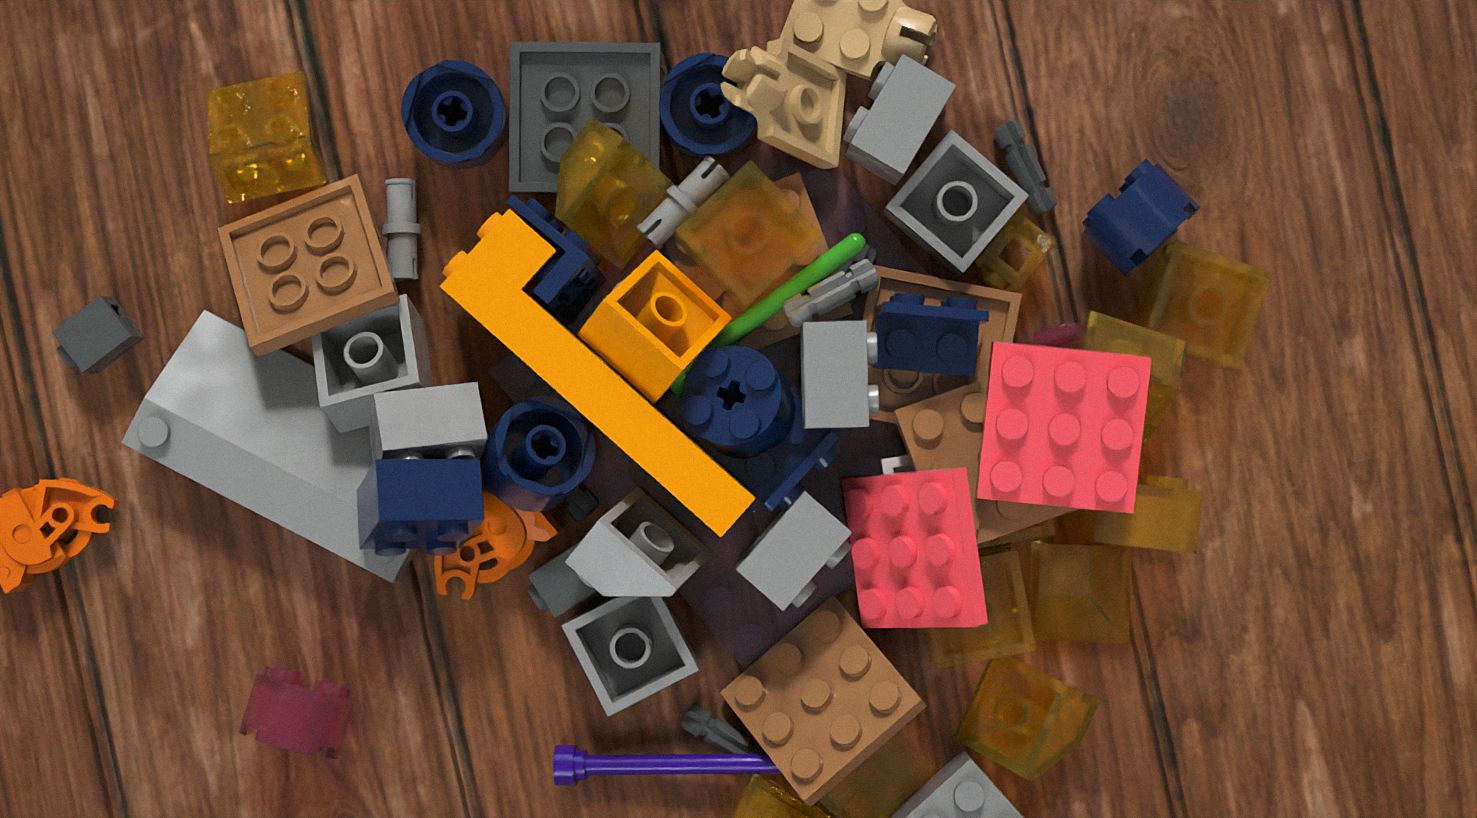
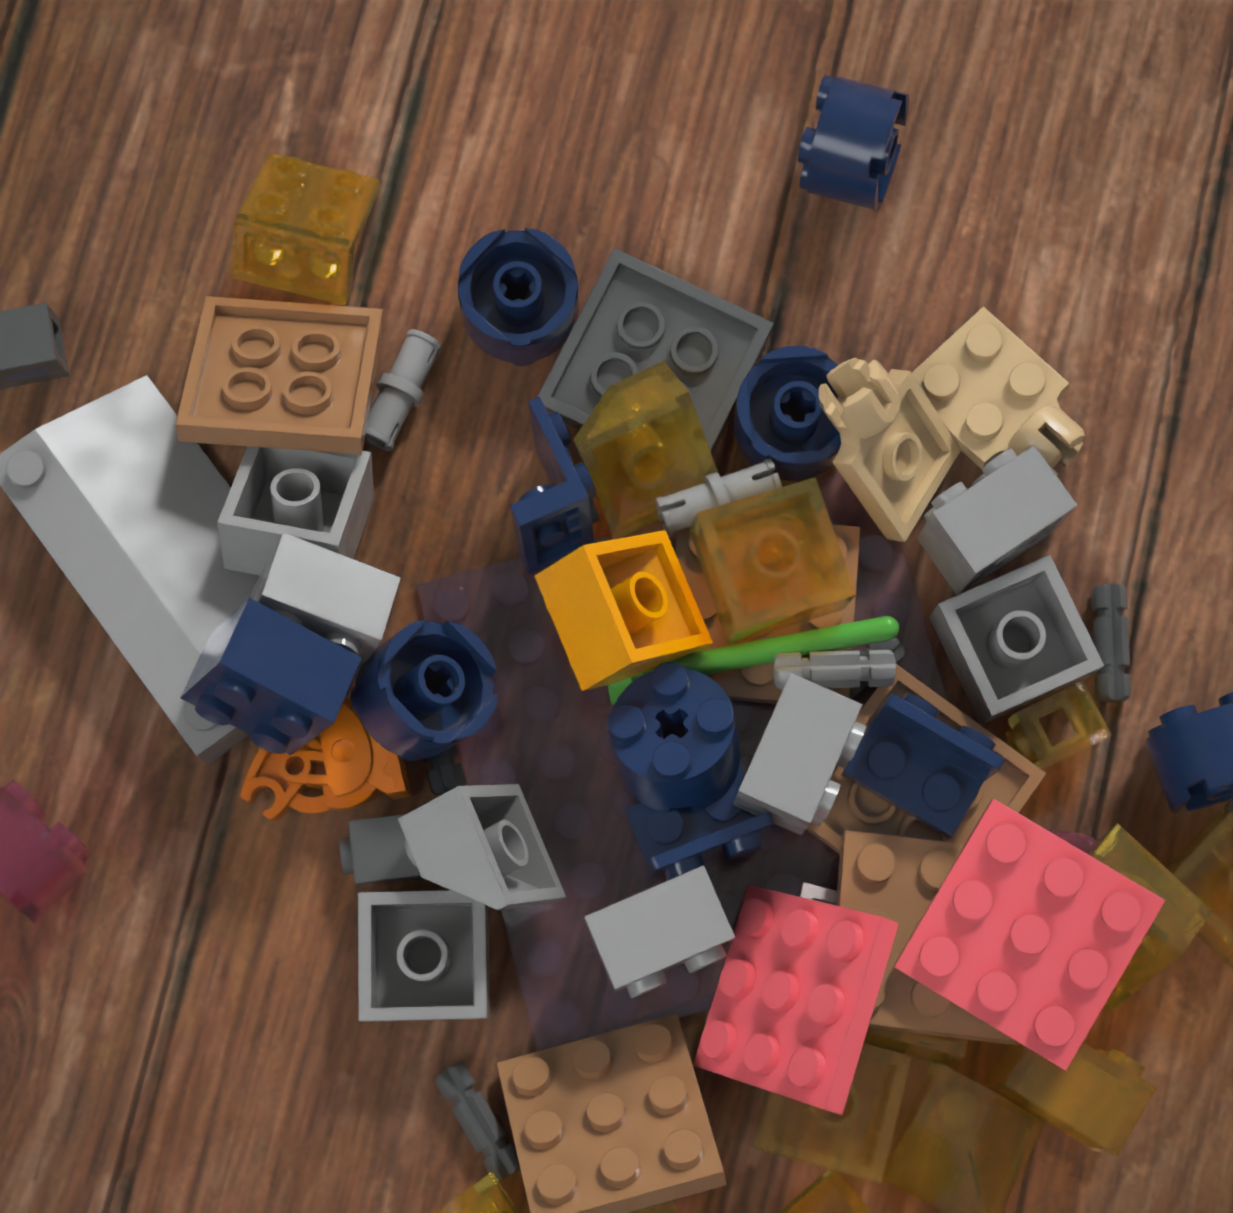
camera: 25 degrees right, 10 degrees down
light orange brick [440,208,756,537] -> none
dark purple piece [553,745,782,786] -> none

